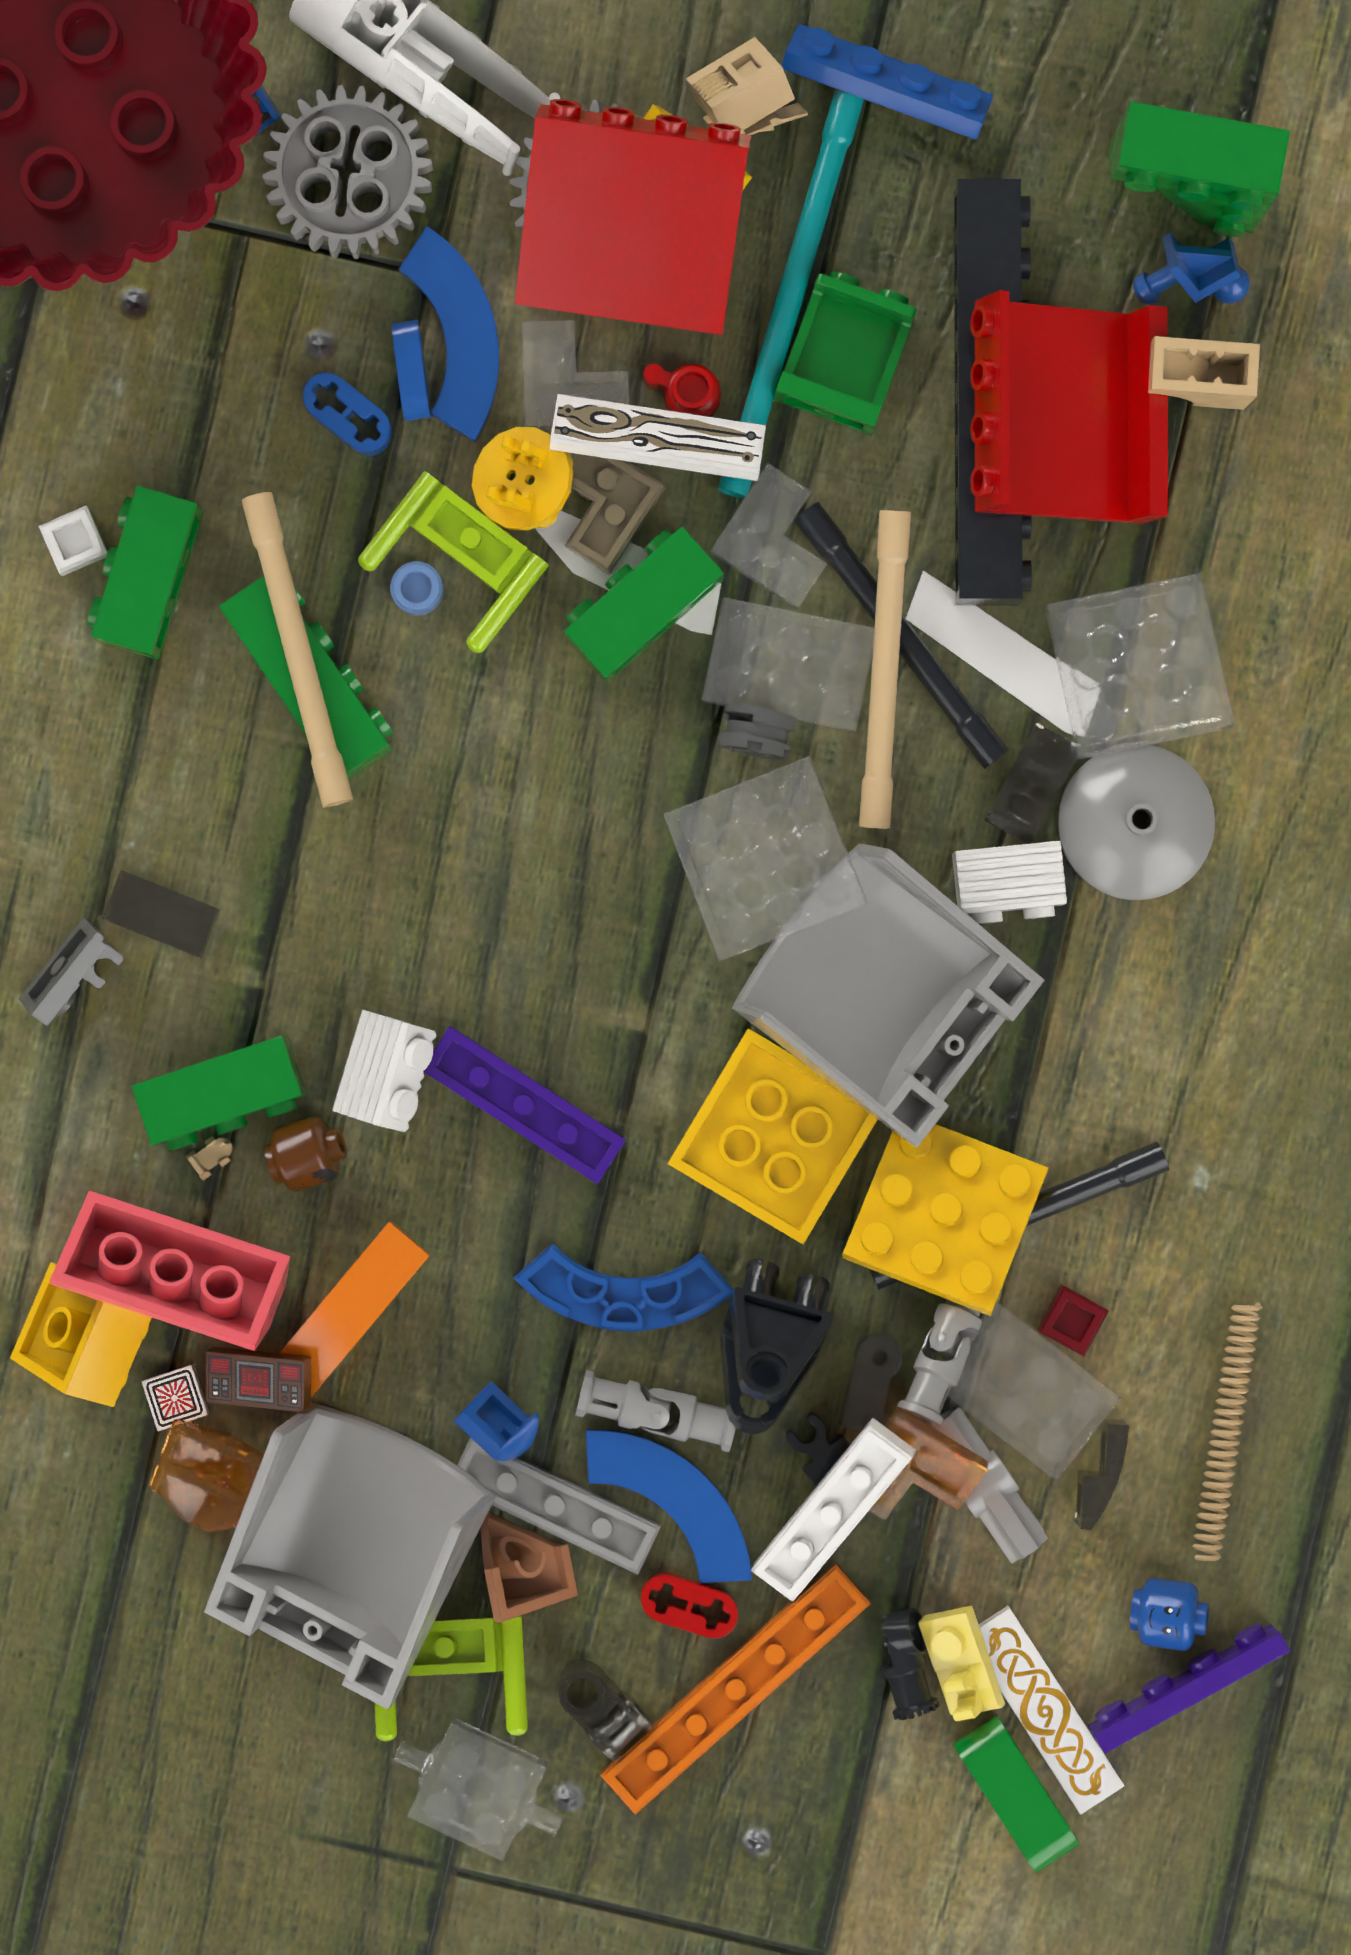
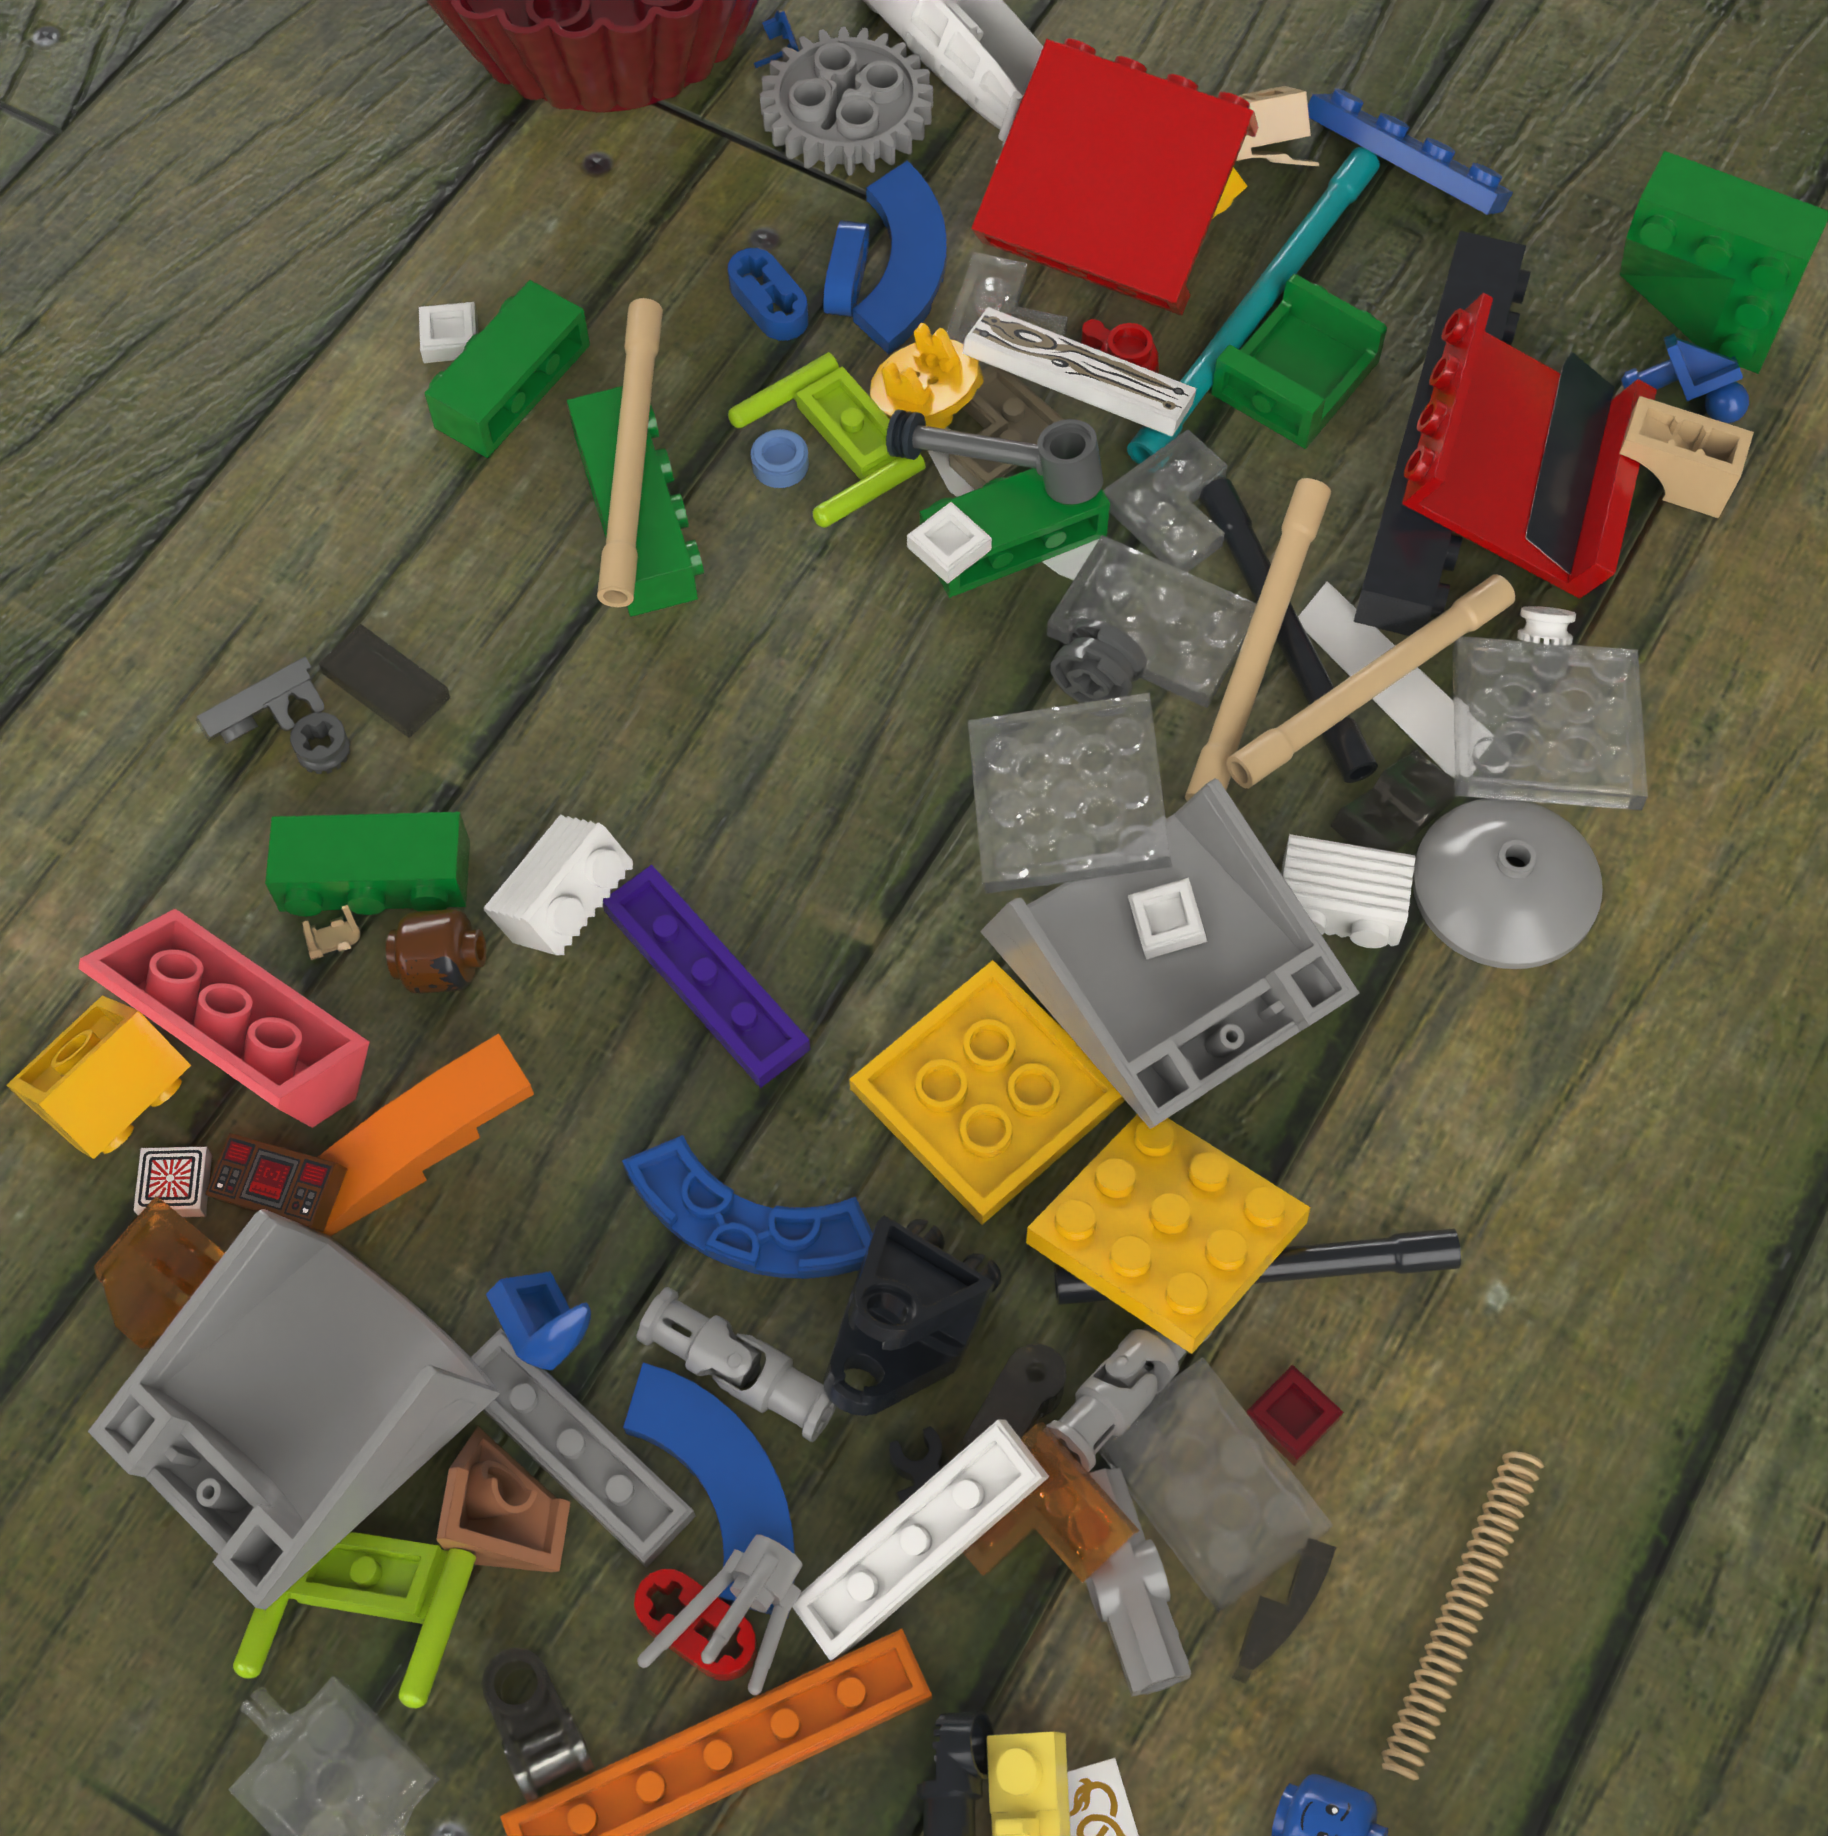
camera: 15 degrees right, 25 degrees down
none -> dark grey bush [290,712,350,774]
none -> light grey plant [637,1535,803,1695]
none -> dark grey piece [886,409,1103,504]
none -> white tile [907,502,992,584]
none -> white tile [1128,877,1208,960]
none -> tan piece [1226,574,1515,789]
none -> white bush [1517,606,1576,645]
none -> black sticker [1525,351,1615,575]

